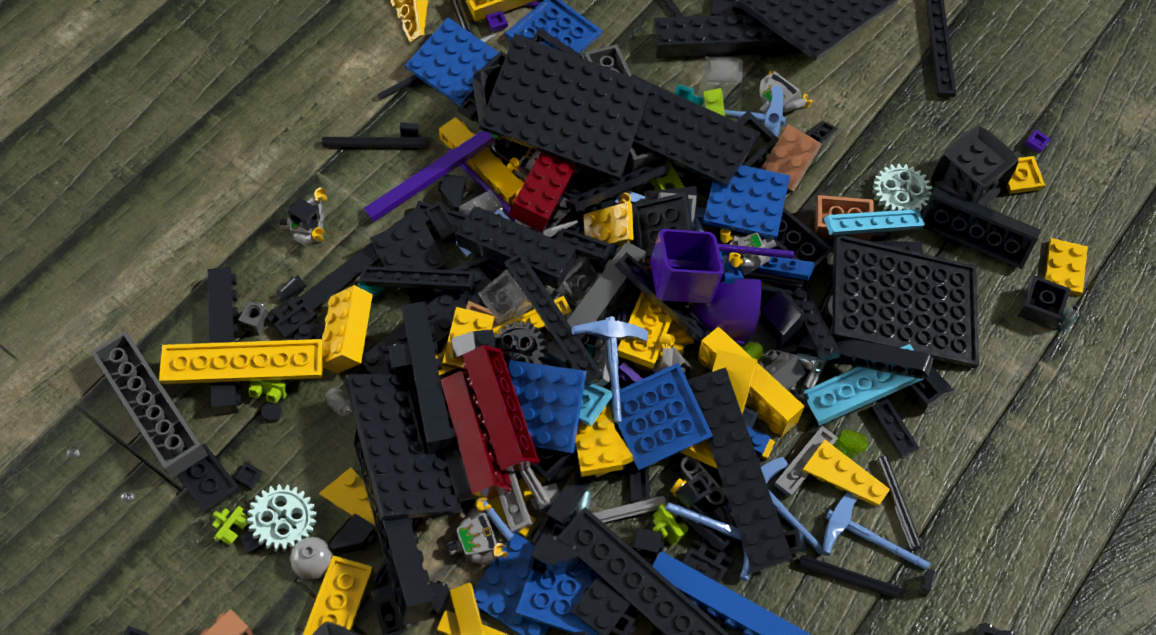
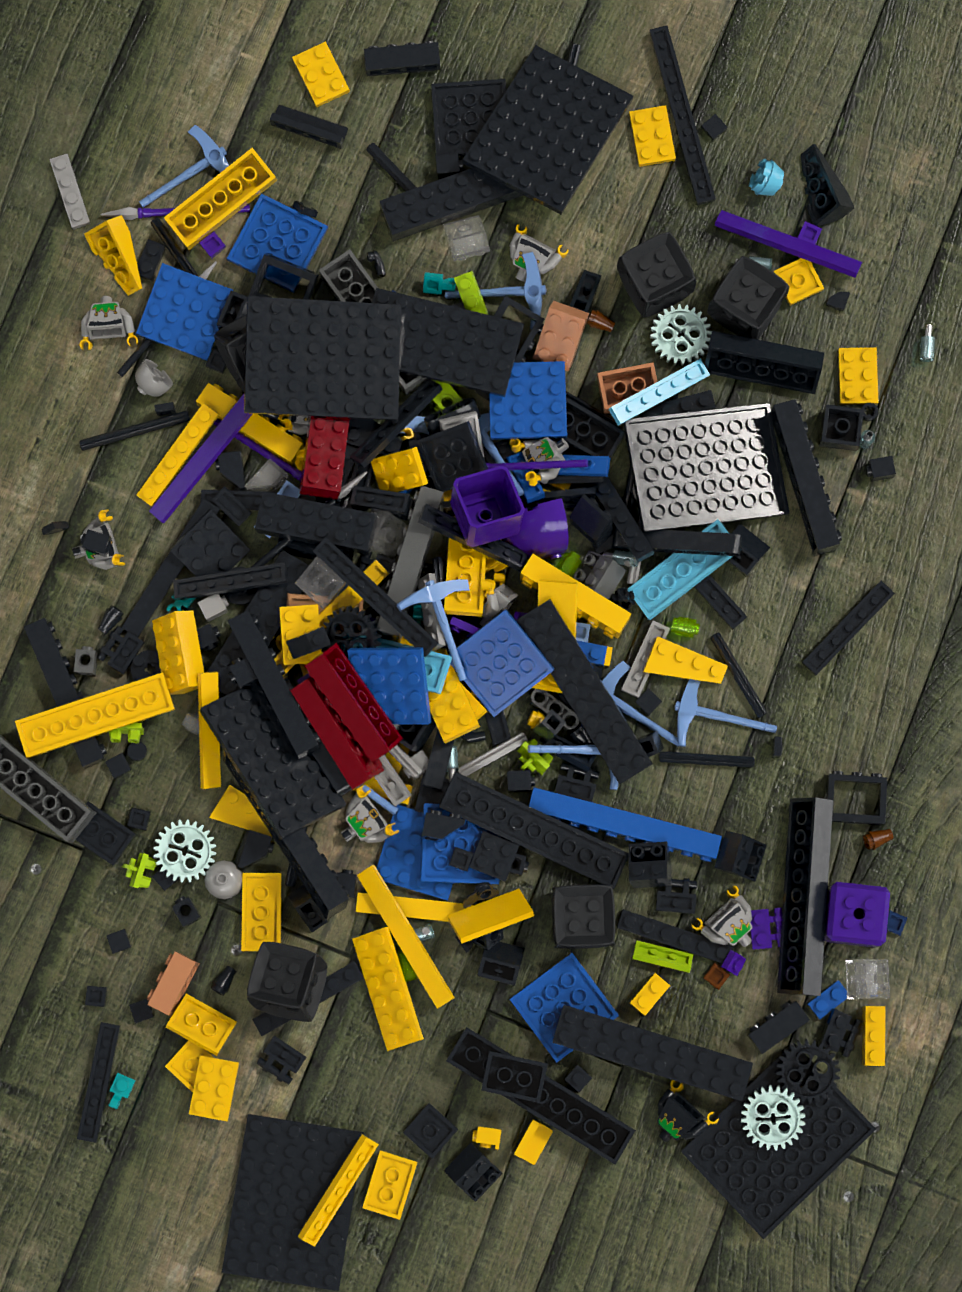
camera: 10 degrees left, 20 degrees up
none -> black tile [42,521,69,535]
none -> light grey torso [79,296,138,350]
none -> black tile [105,753,131,779]
none -> black tile [106,929,132,954]
none -> light grey cylinder [135,359,173,397]
none -> black plate [137,239,166,281]
none -> yellow plate [137,403,219,506]
none -> black brick [172,896,202,928]
none -> light grey brick [197,594,229,622]
none -> black brick [197,623,221,652]
none -> yellow tile [198,672,221,789]
none -> black tile [292,201,318,218]
none -> black arm [367,250,386,277]
none -> black tile [449,847,474,872]
none -> black arm [460,731,486,743]
none -> reddish brown cone [586,309,615,333]
none -> black piece [617,232,696,318]
none -> yellow plate [629,105,676,167]
none -> black tile [635,688,662,716]
none -> black tile [701,114,728,141]
none -> dark purple tile [714,210,862,278]
none -> medium azure cone [749,159,784,196]
none -> black brick [771,399,842,557]
none -> black wedge [801,144,855,227]
none -> black plate [802,580,895,676]
none -> black tile [826,292,850,311]
none -> black bush [861,403,878,421]
none -> black brick [865,456,896,482]
none -> clear light blue piece [920,324,935,362]

